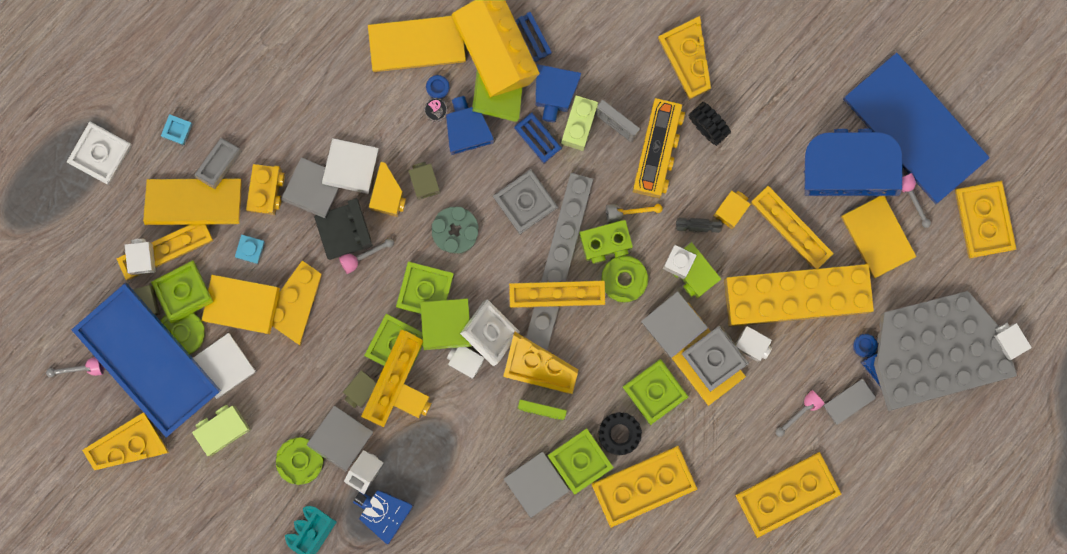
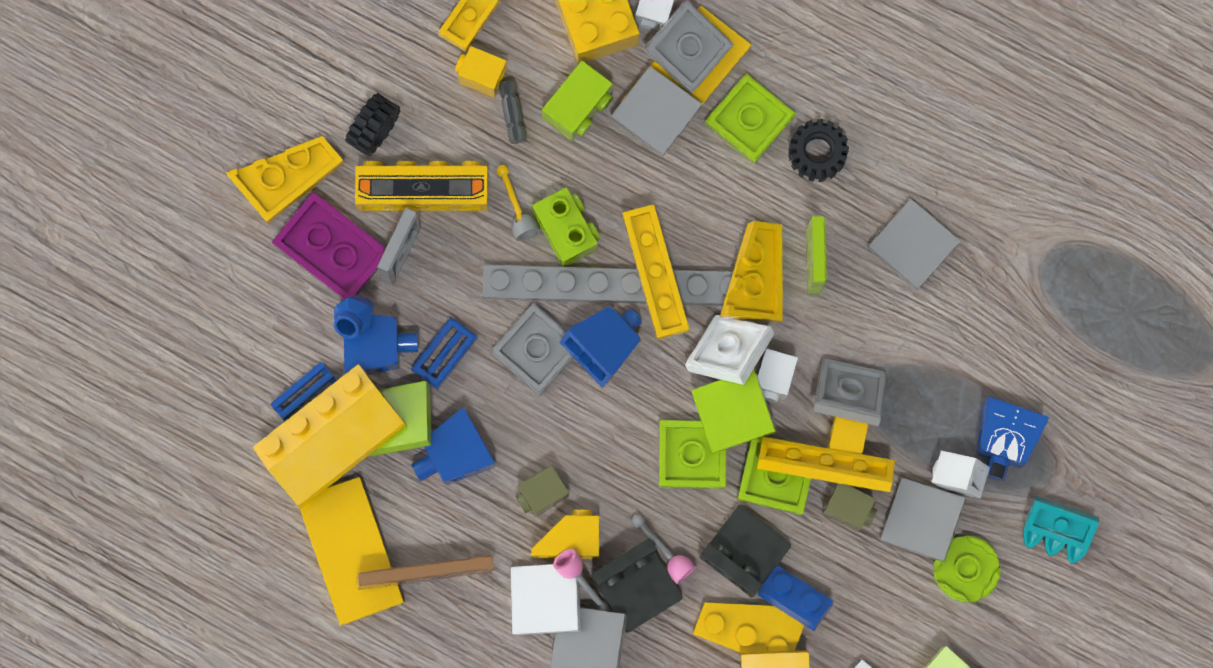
camera: 105 degrees left, 5 degrees down
tile [424,98,448,122] -> none
blue tile [426,75,450,99] -> none
sand green plate [432,207,479,254] -> none
lime plate [547,428,614,495] -> none
yellowish green brick [561,95,598,151] -> none
yellow tile [591,446,698,528] -> none
lime tile [601,256,648,303] -> none
white brick [663,245,696,279] -> none
none -> magenta plate [272,192,386,300]
none -> blue rock [334,295,373,339]
none -> medium nougat tile [356,555,494,590]
none -> bright pink hinge [553,549,611,612]
none -> blue torso [559,307,642,388]
none -> pearl dark grey bracket [699,505,791,598]
none -> blue plate [758,565,833,631]
none -> light grey tile [813,358,887,426]

